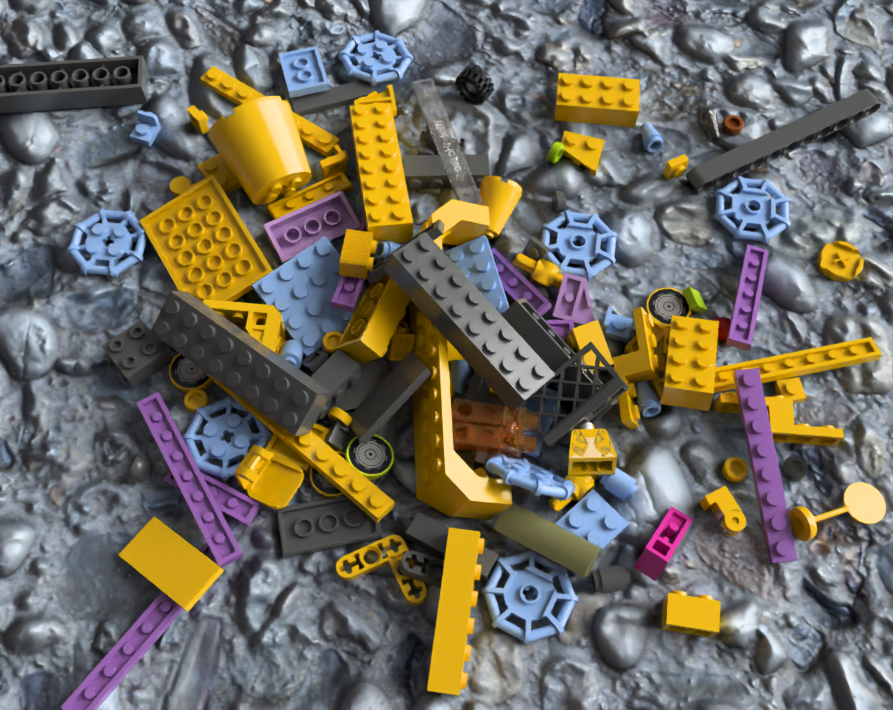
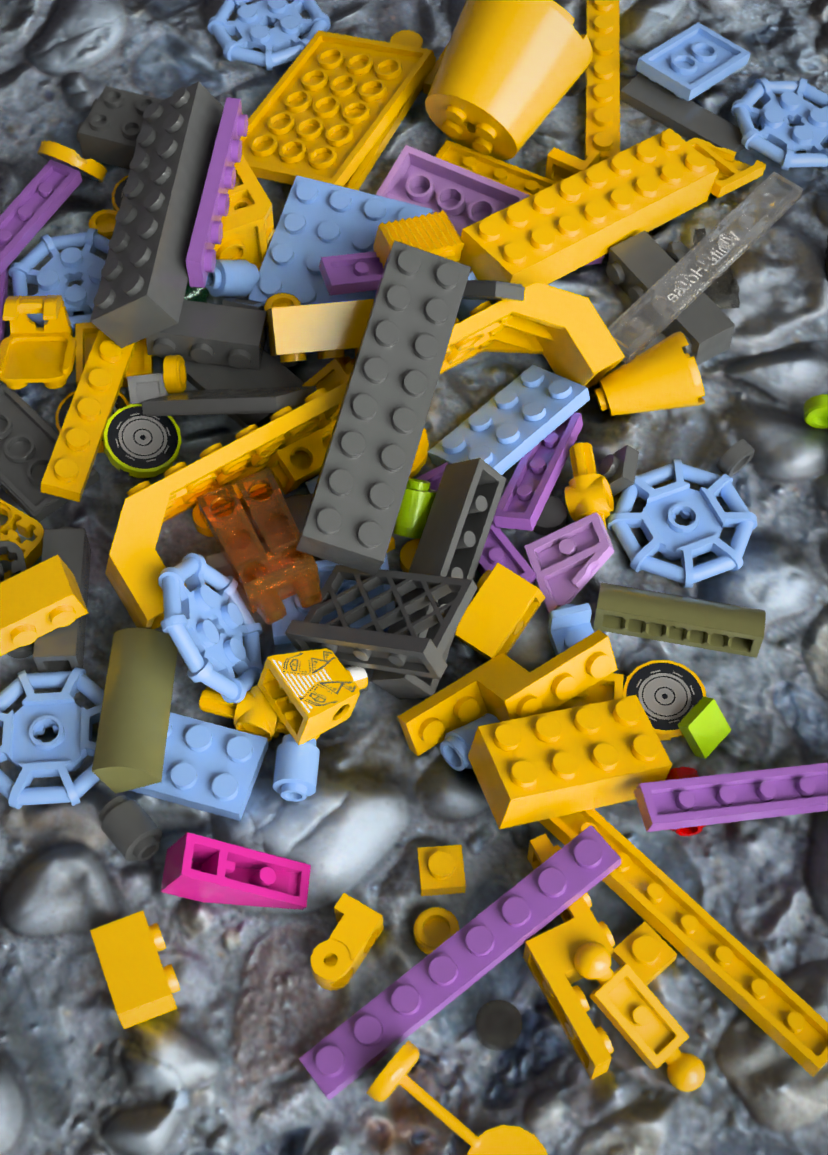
camera: 60 degrees right, 5 degrees down
none -> yellow tile [37,140,107,183]
none -> medium lavender plate [185,97,248,288]
none -> yellow plate [417,844,466,897]
none -> yellow plate [574,942,705,1092]
none -> olive brick [593,582,766,658]

